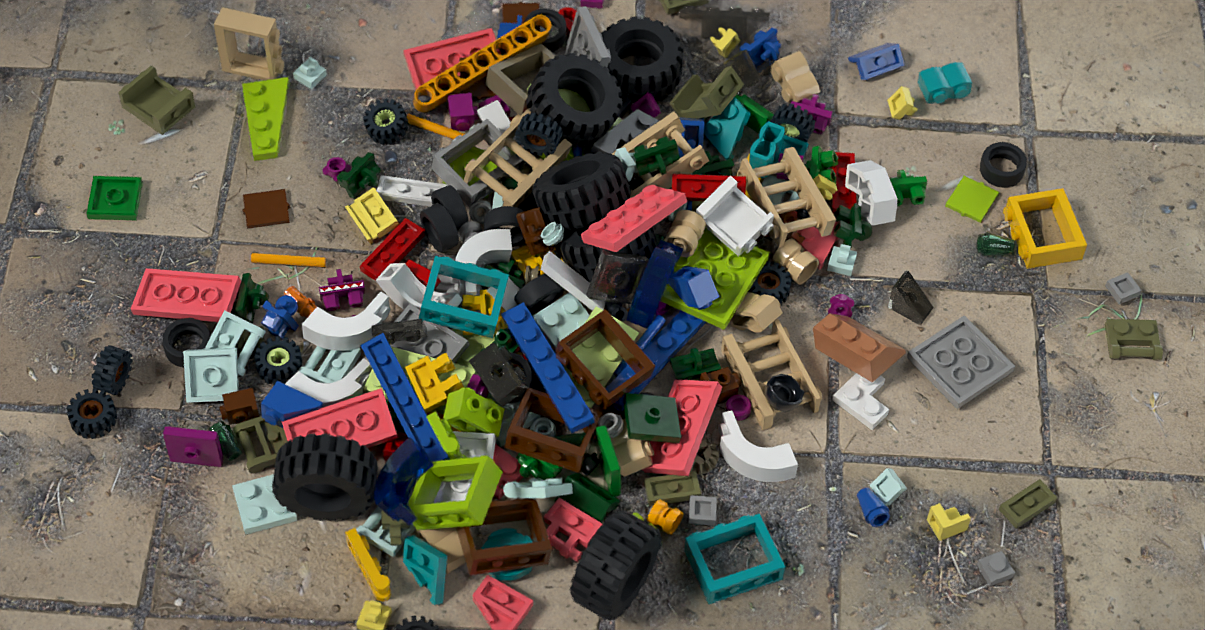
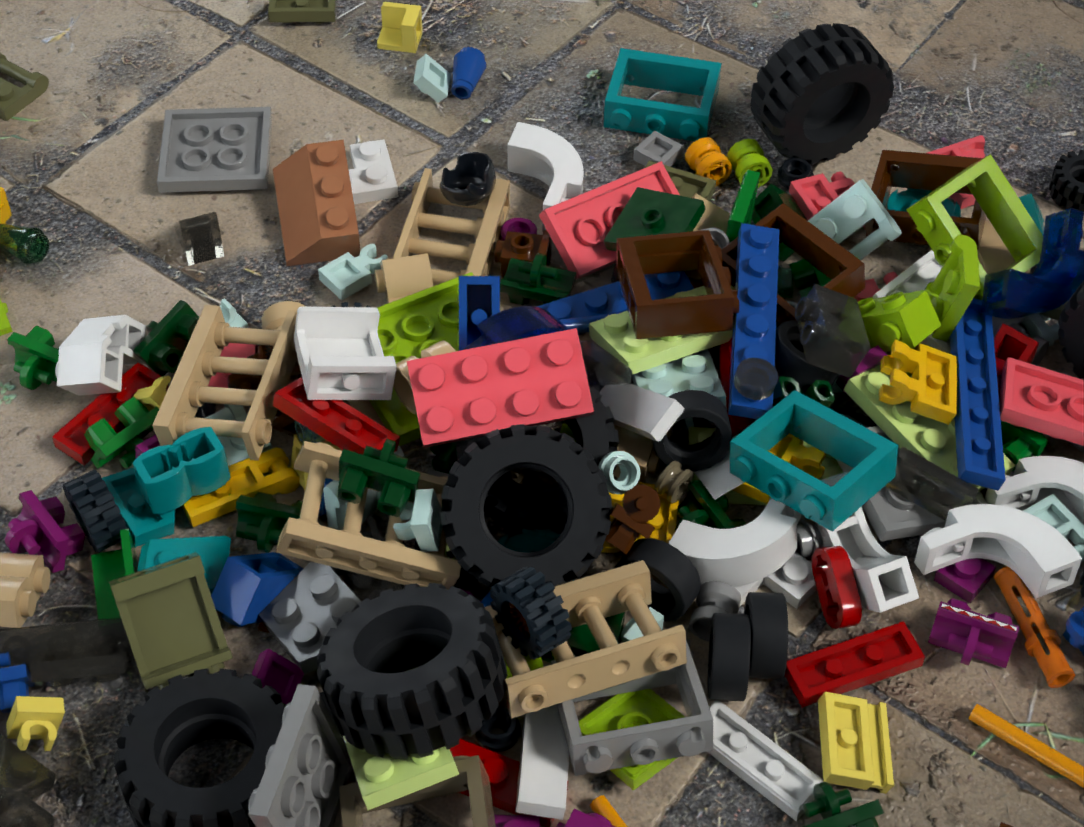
camera: 145 degrees left, 5 degrees down
magenta plate [828,294,854,317] -> none
none -> light aqua plate [318,243,388,301]
none -> clear smoke tile [734,358,778,400]

